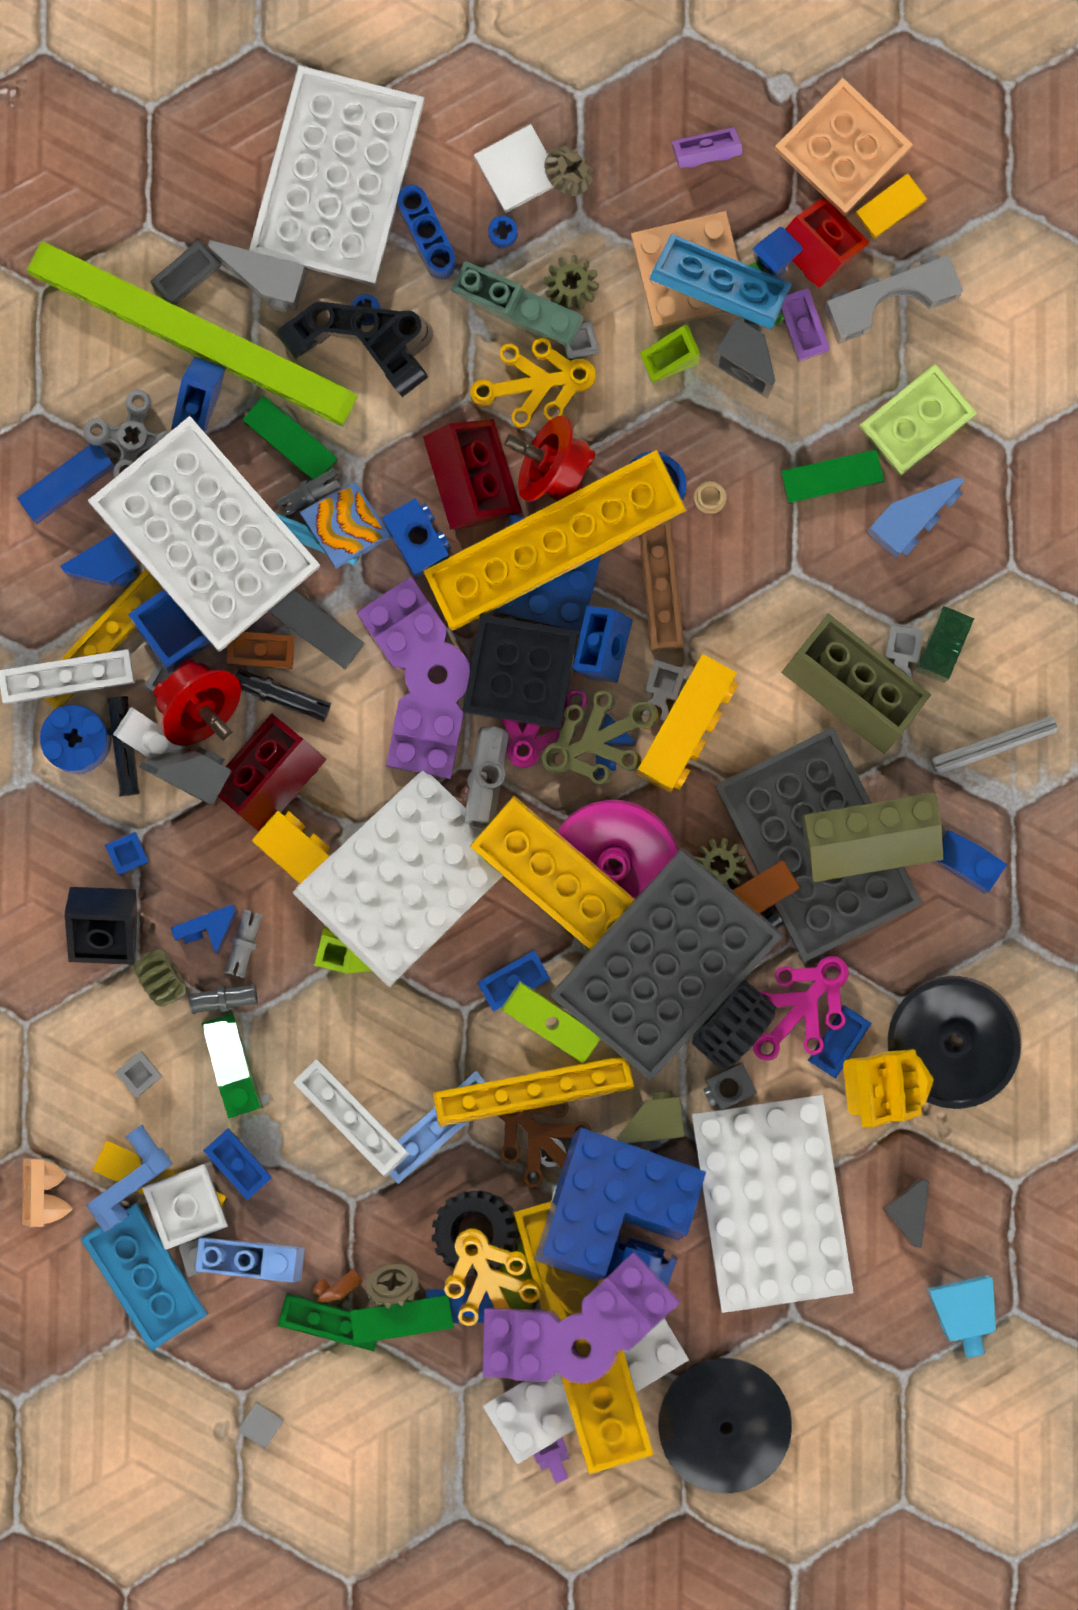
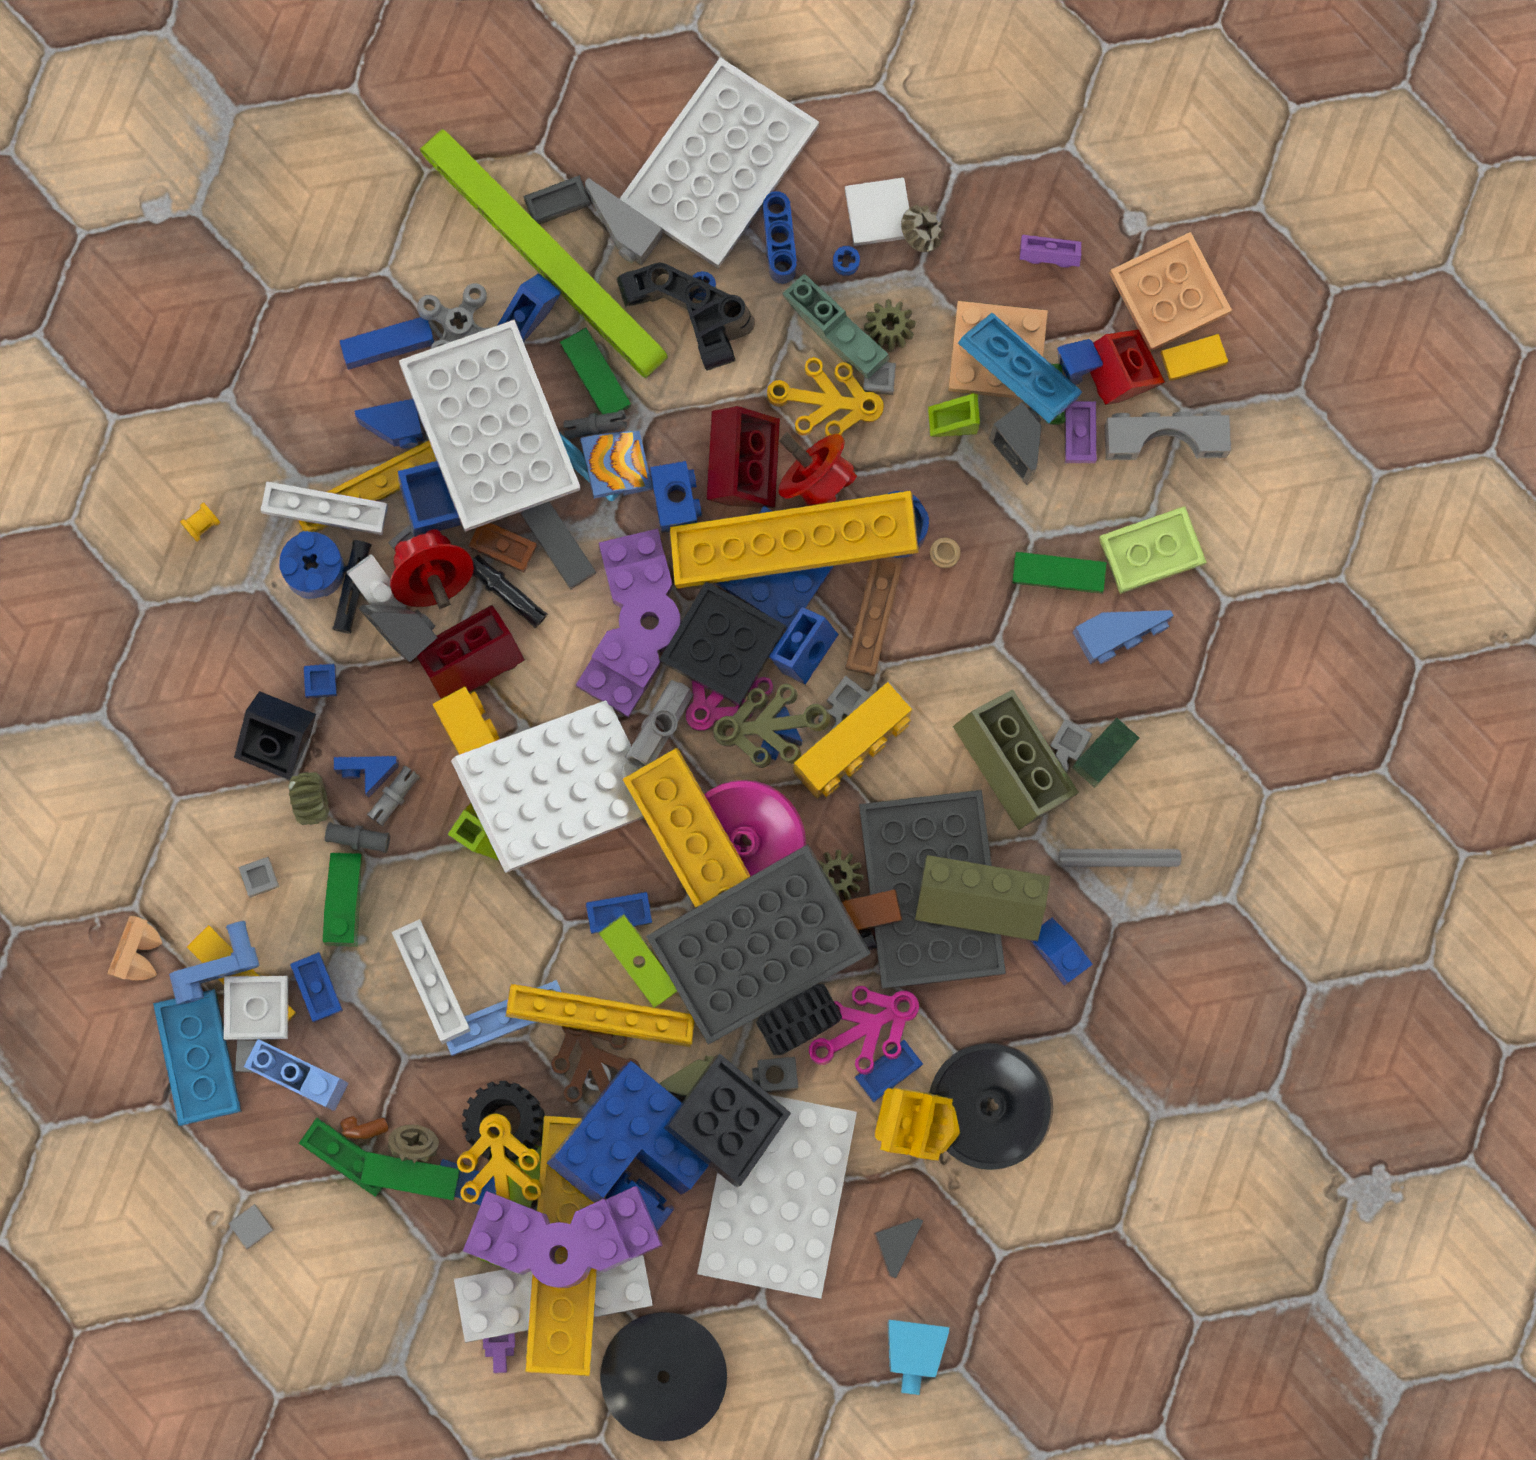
camera: 15 degrees right, 5 degrees down
none -> black plate [664,1054,791,1188]

